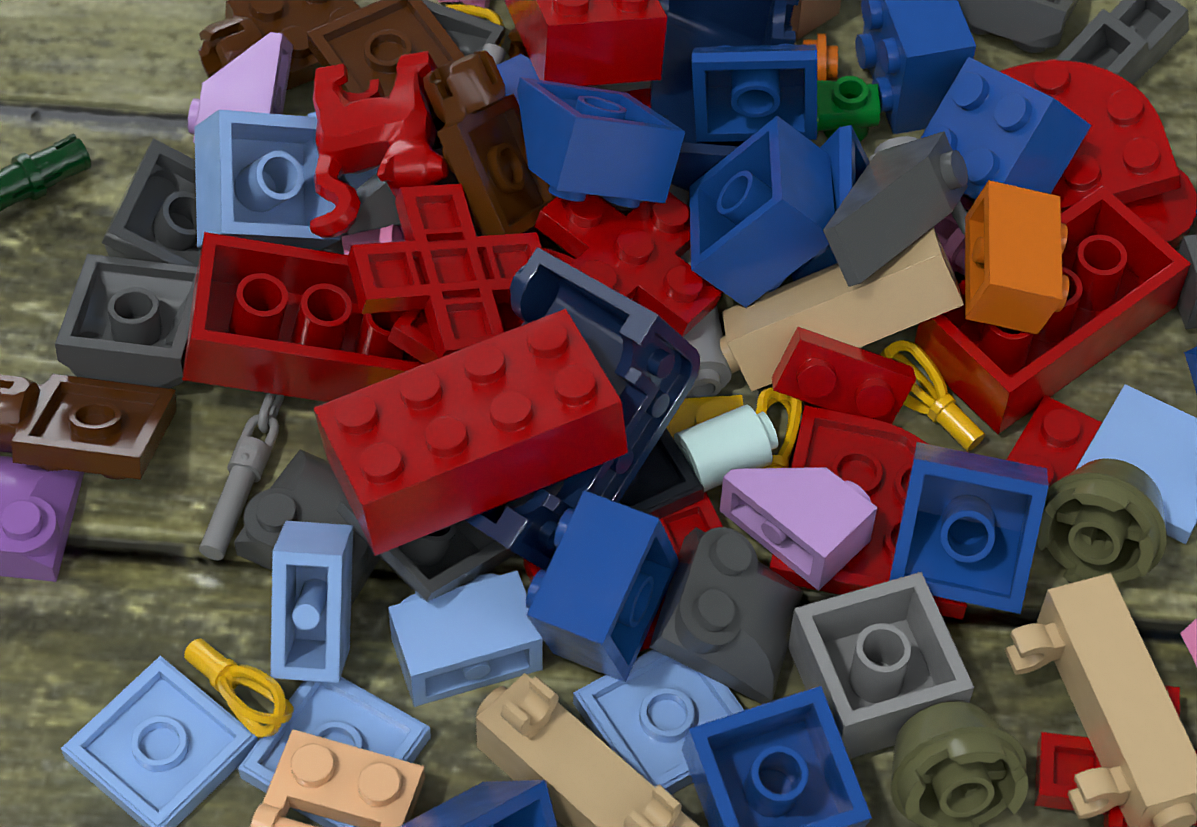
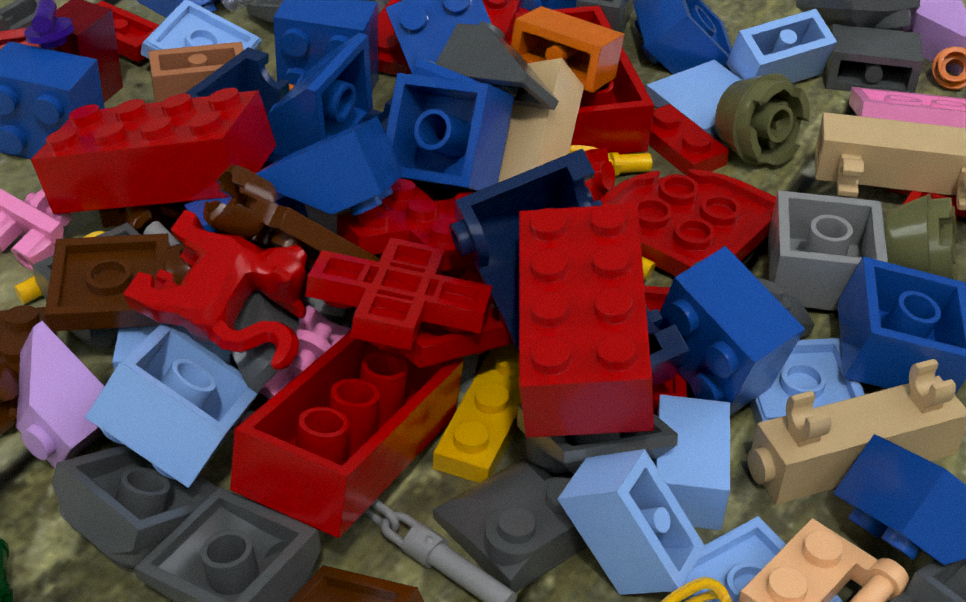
camera: 65 degrees left, 15 degrees down
lavender slope [720,467,877,591] -> none
blue slope [889,442,1049,614] -> none

